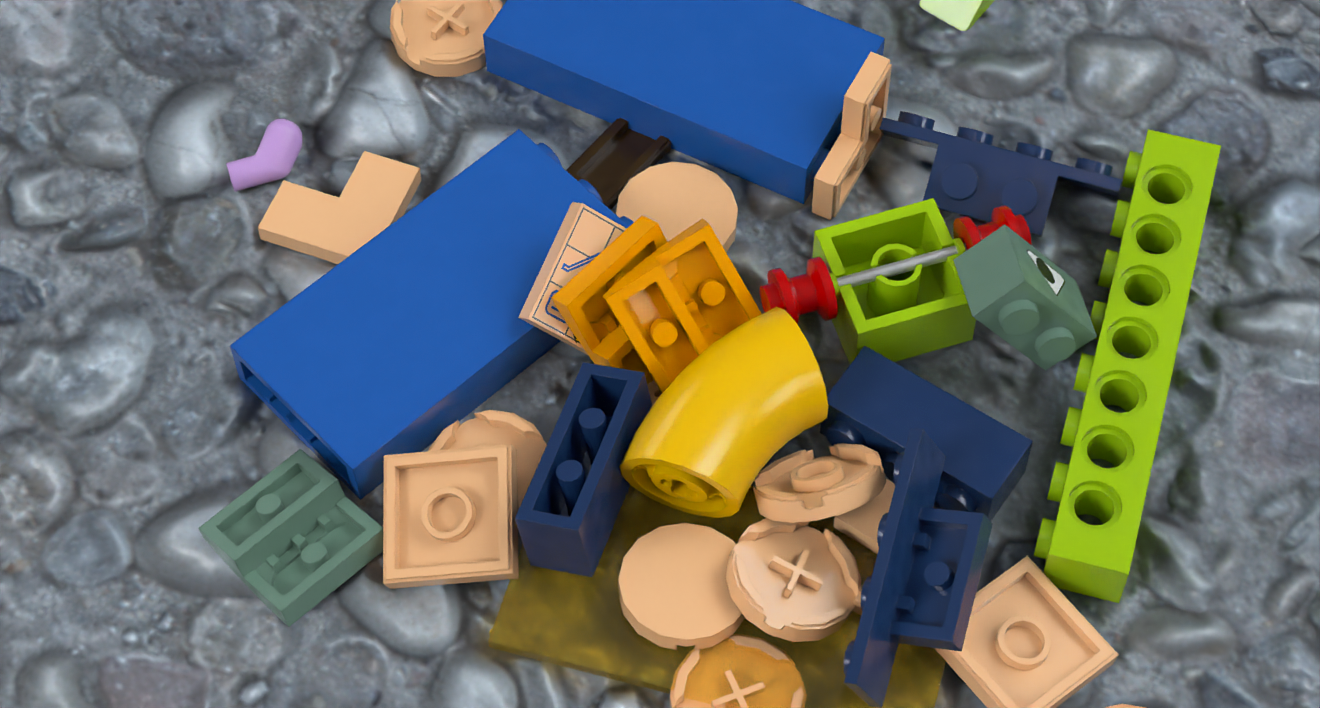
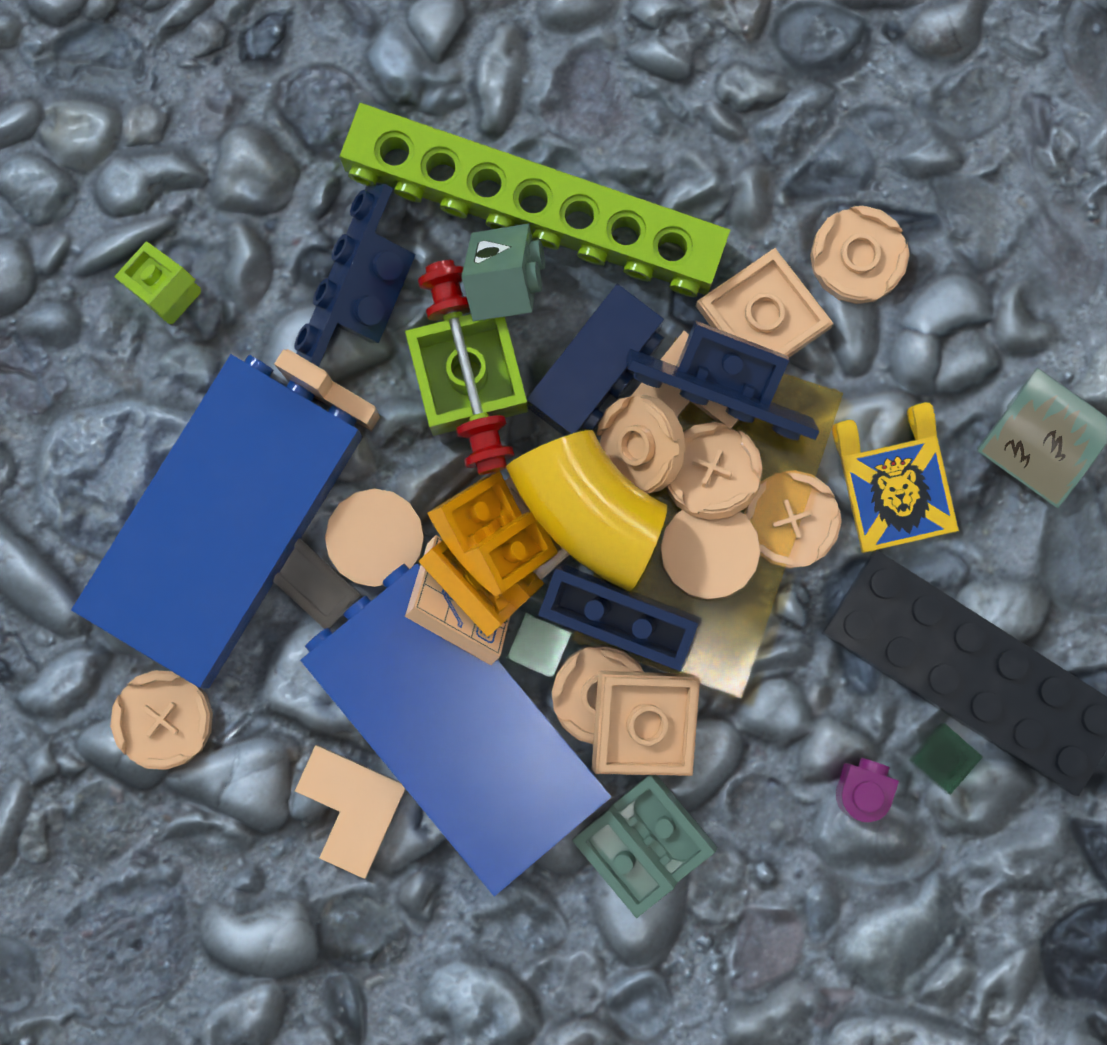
camera: 90 degrees left, 25 degrees up
lavender arm [226,119,302,192] -> none
none -> clear green plate [507,613,572,678]

